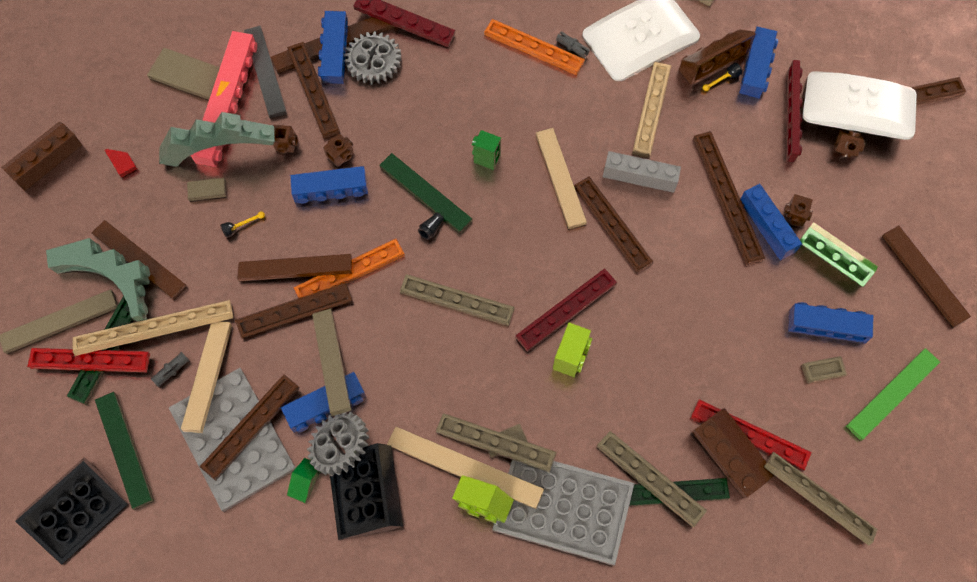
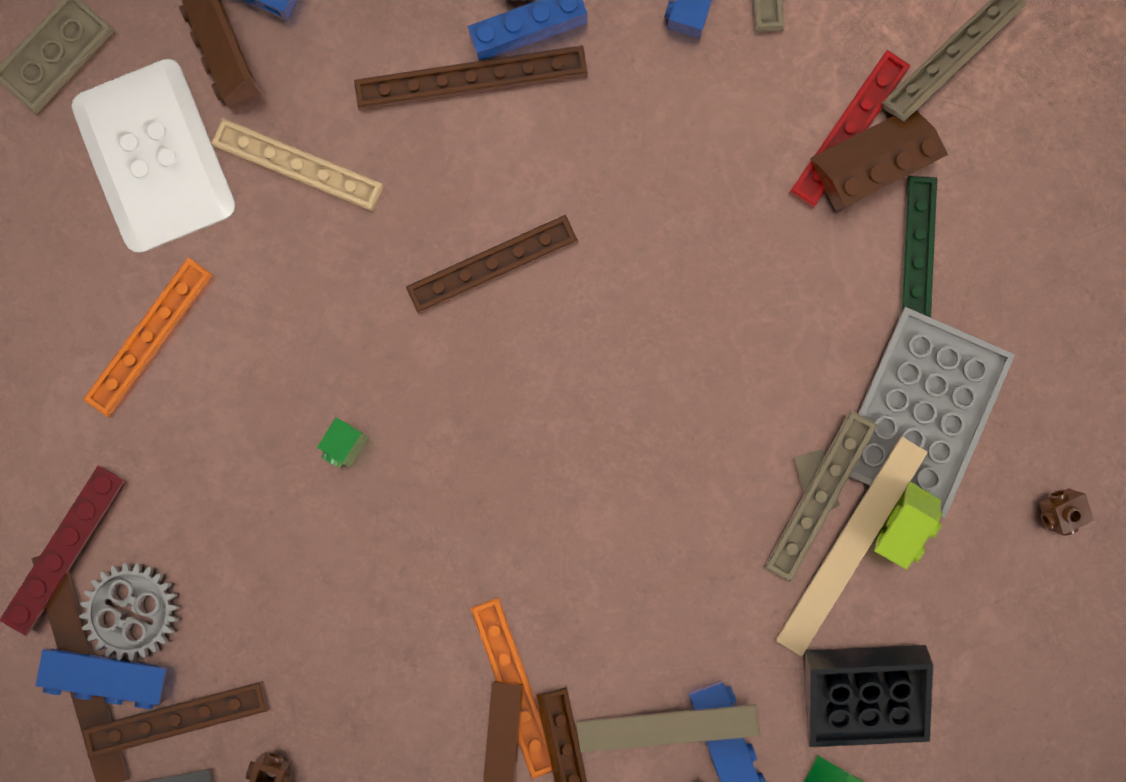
camera: 80 degrees left, 15 degrees up
blue brick [290,166,368,204] -> none
light grey gear [307,412,369,476] -> none
reddish brown brick [323,133,354,167] -> none
dark green tile [379,153,473,234] -> none
dark tan tile [400,274,515,326] -> none
black cone [418,213,444,240] -> none
dark red plate [515,268,617,352] -> none
tan tile [536,128,586,229] -> none
lime brick [553,322,593,378] -> none
dark grey pin [556,31,590,59] -> none
dark tan tile [597,431,707,528] -> none
light grey brick [603,151,681,193] -> none
hinge [703,62,742,91] -> none

